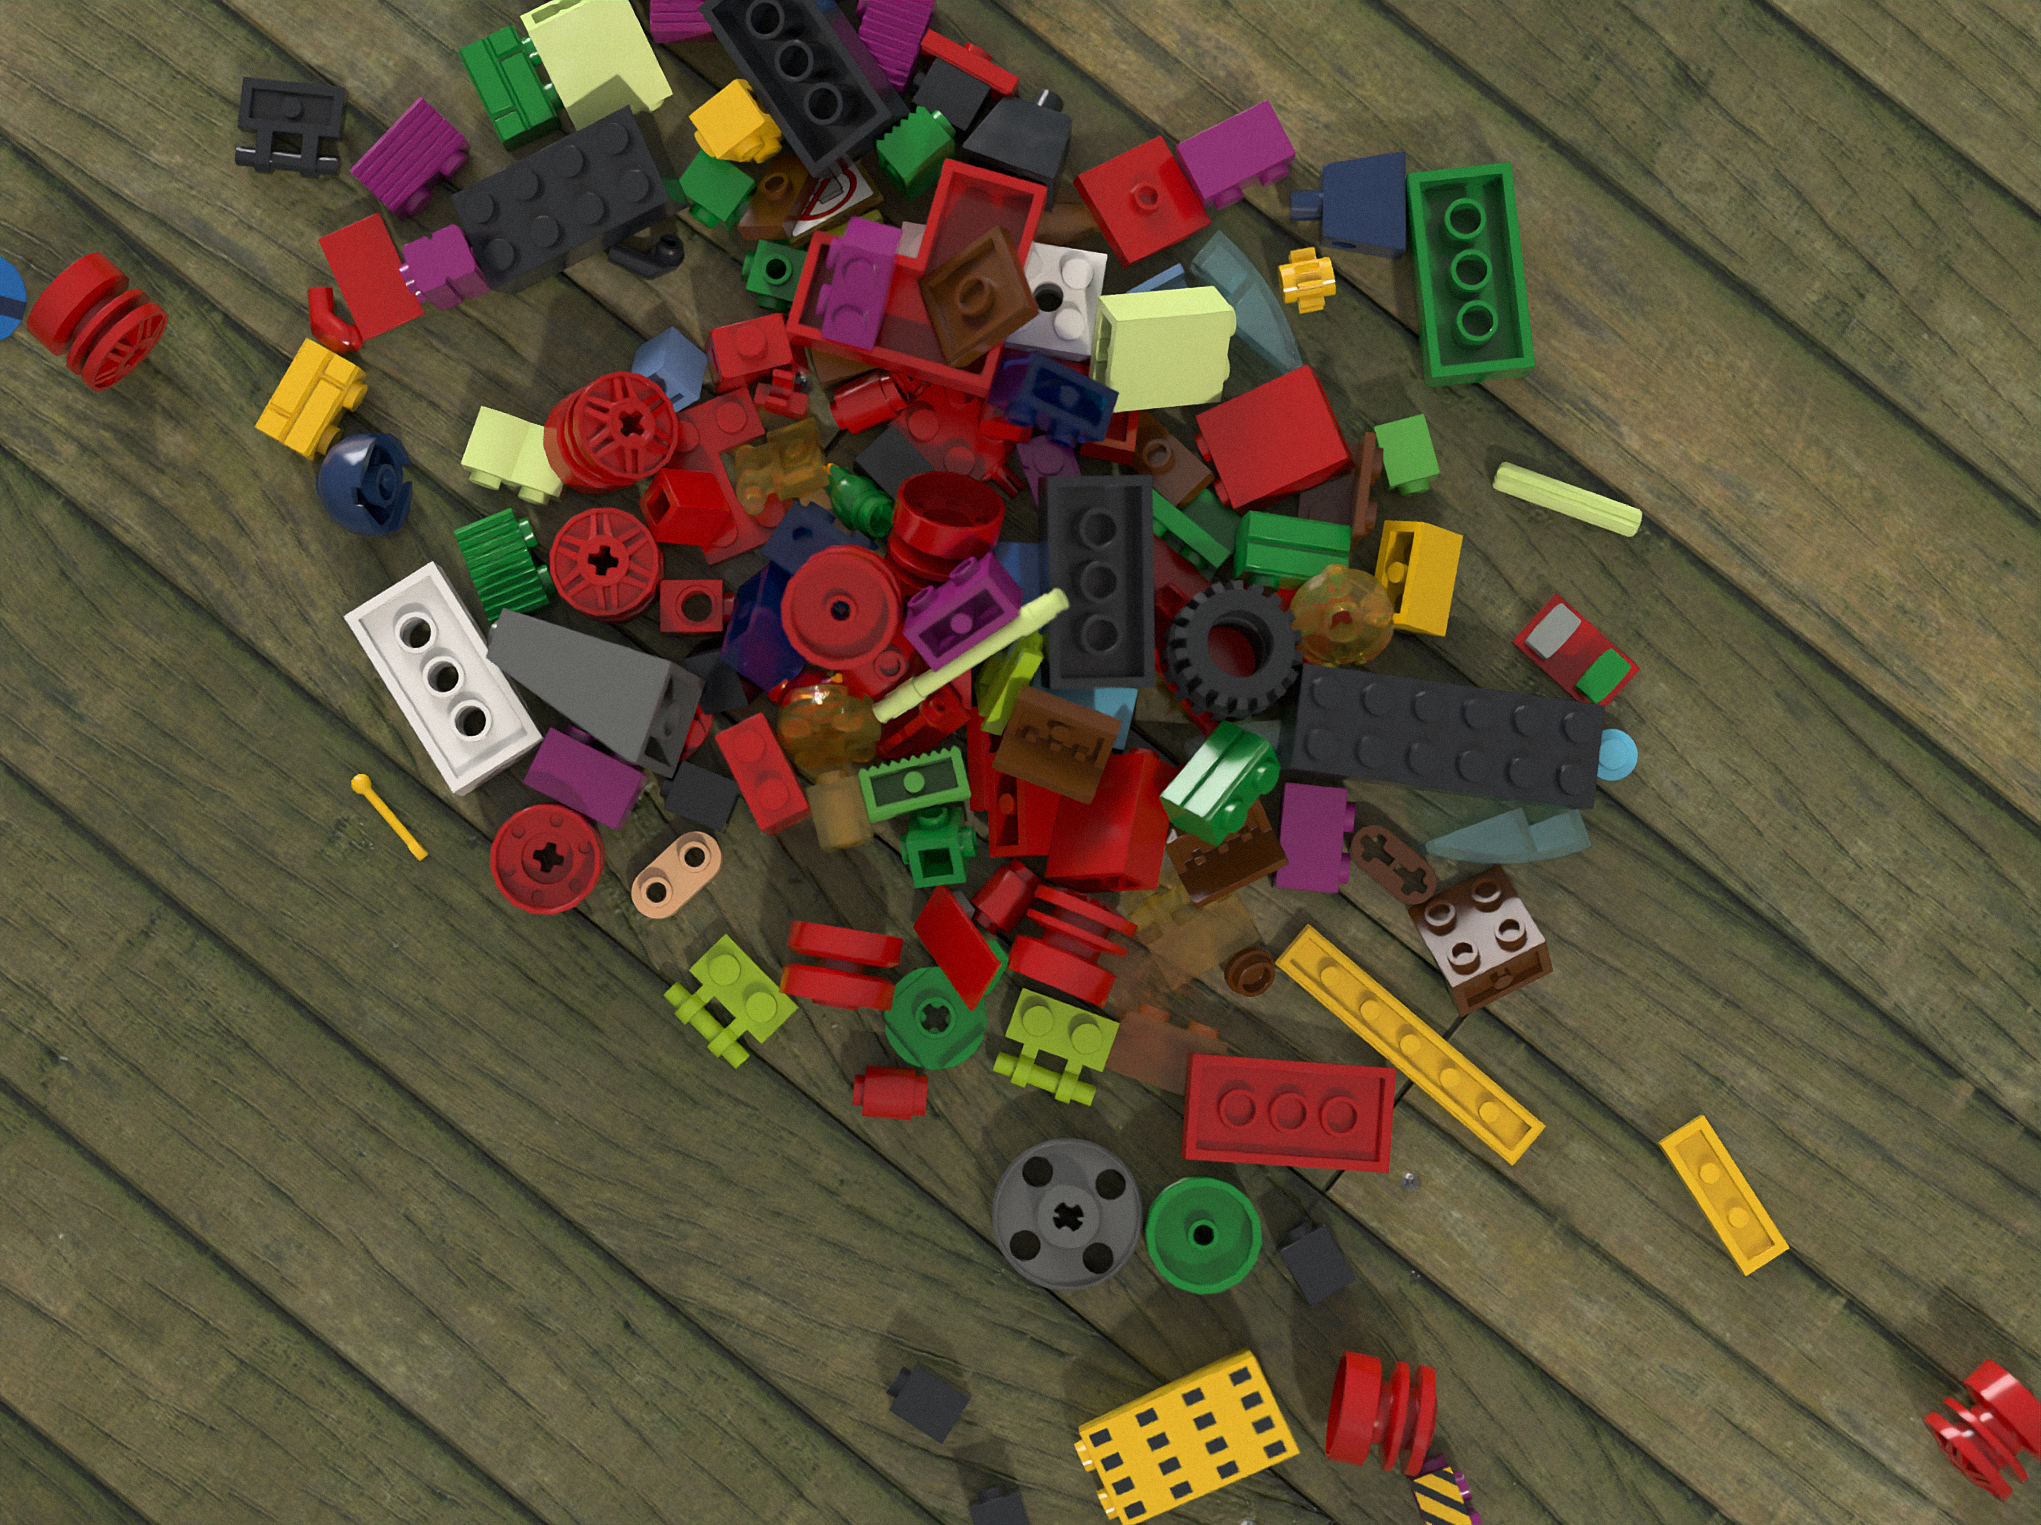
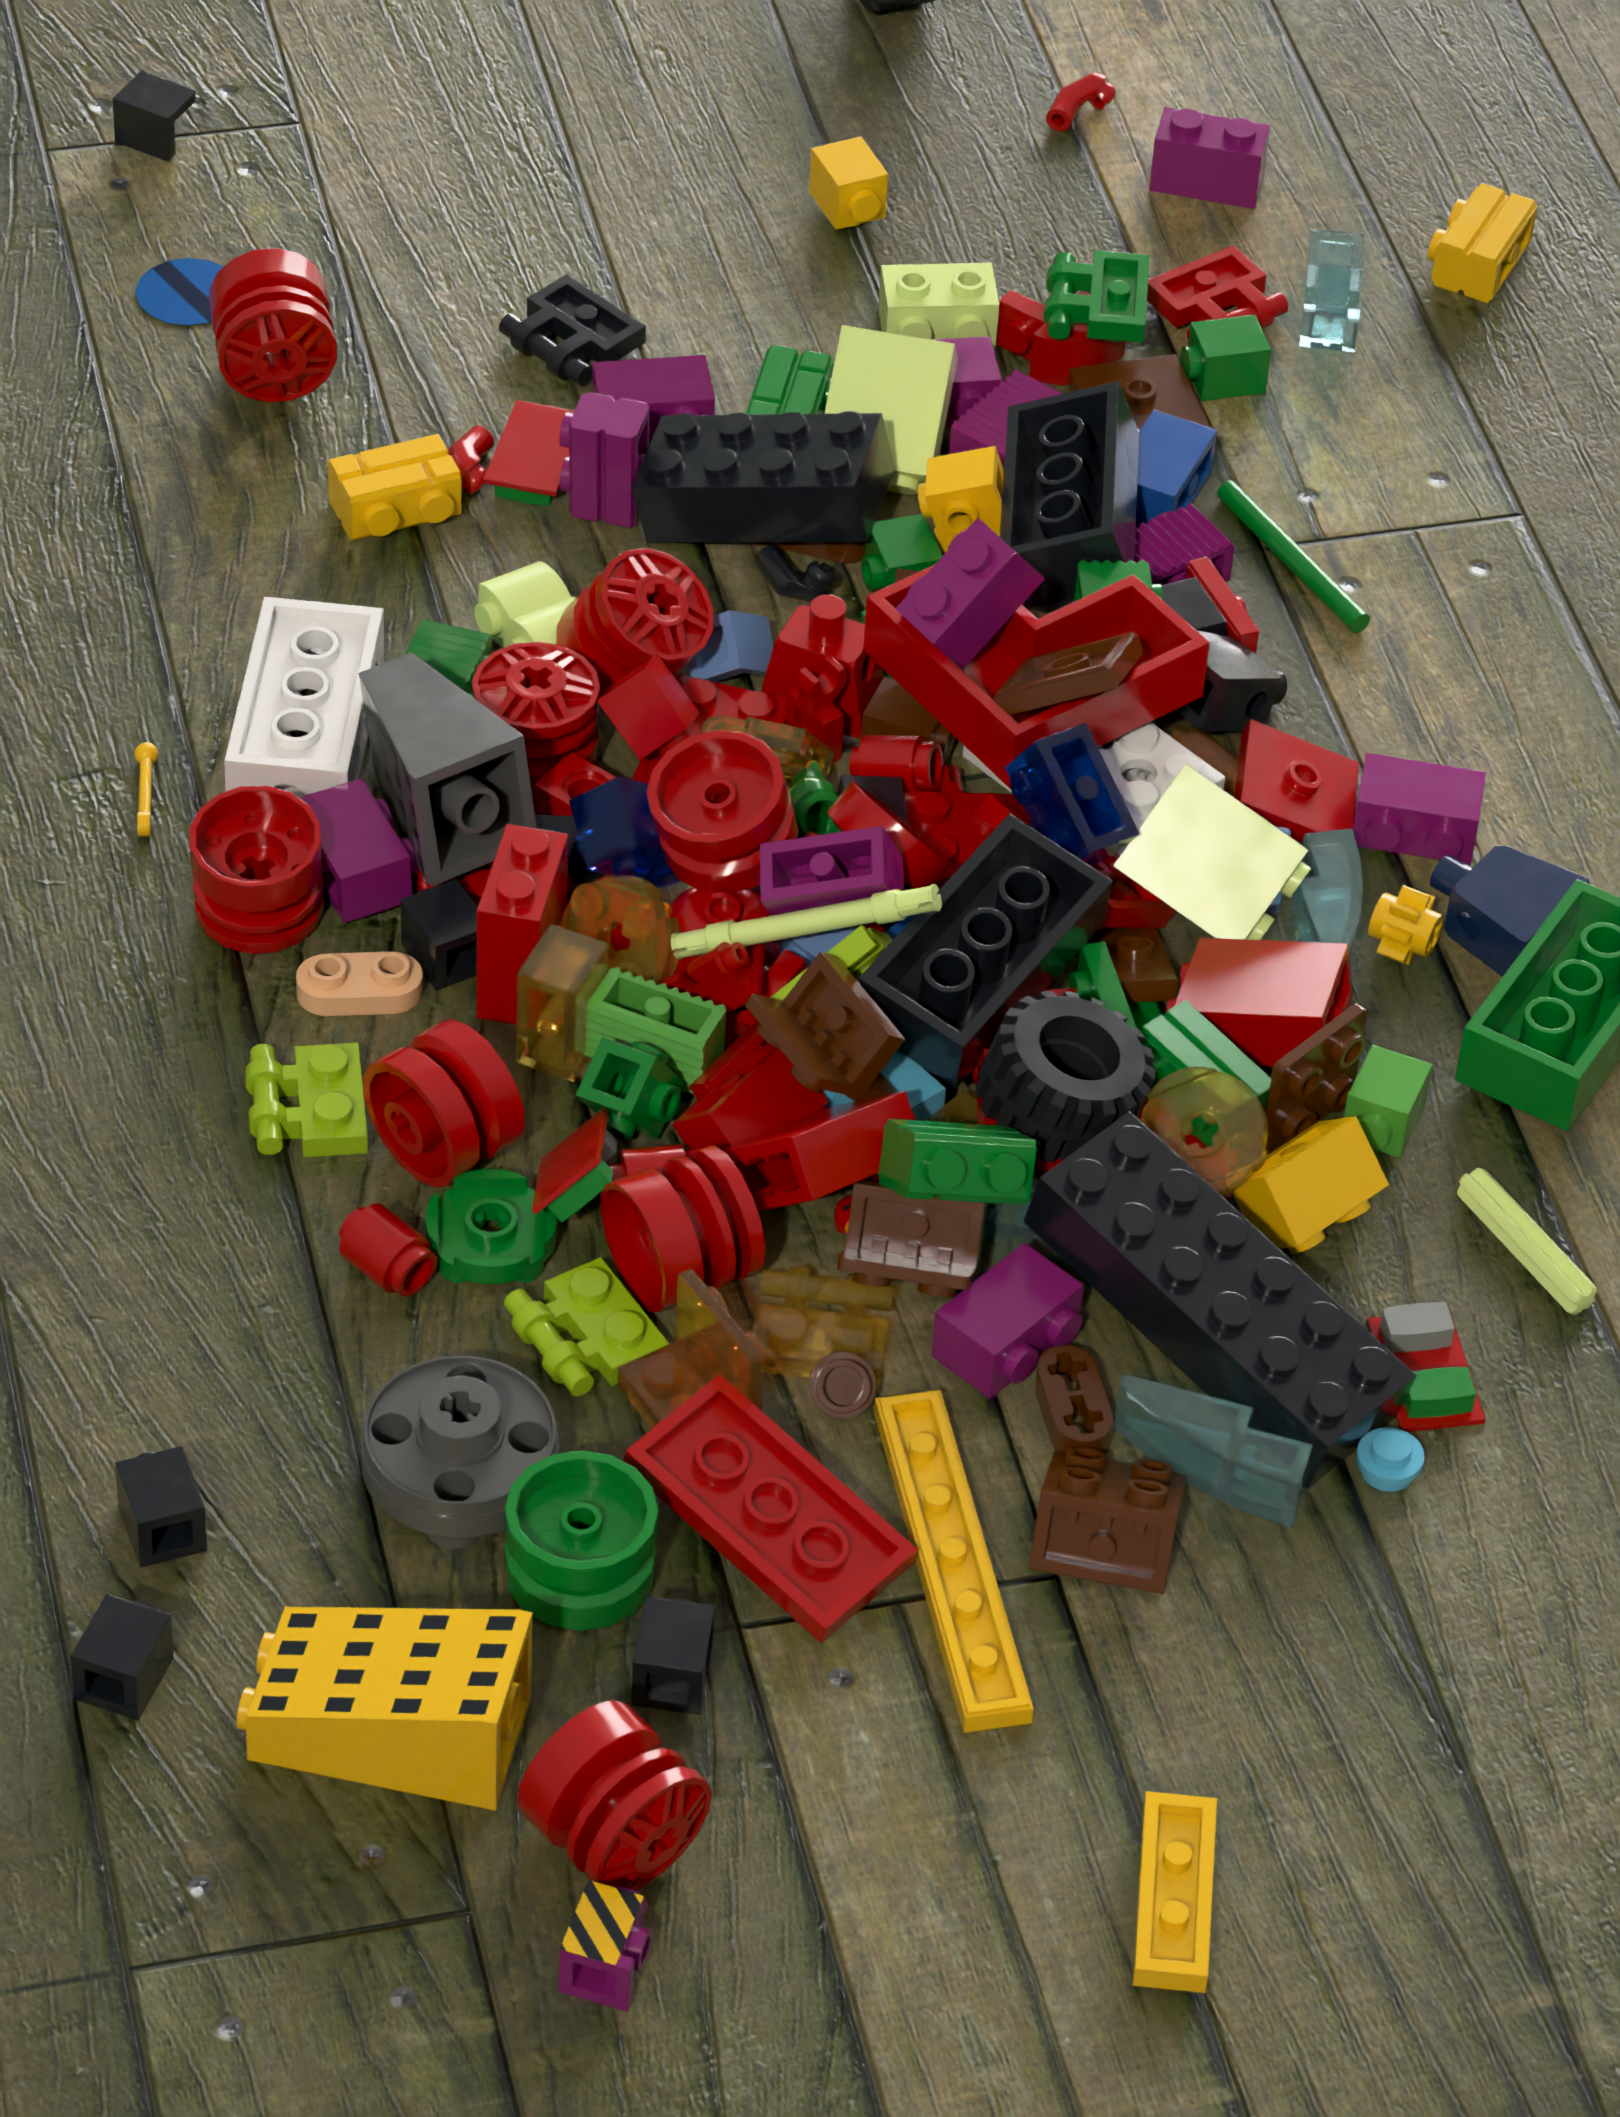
camera: 35 degrees right, 40 degrees down
dark blue cylinder [315,433,413,536] -> none

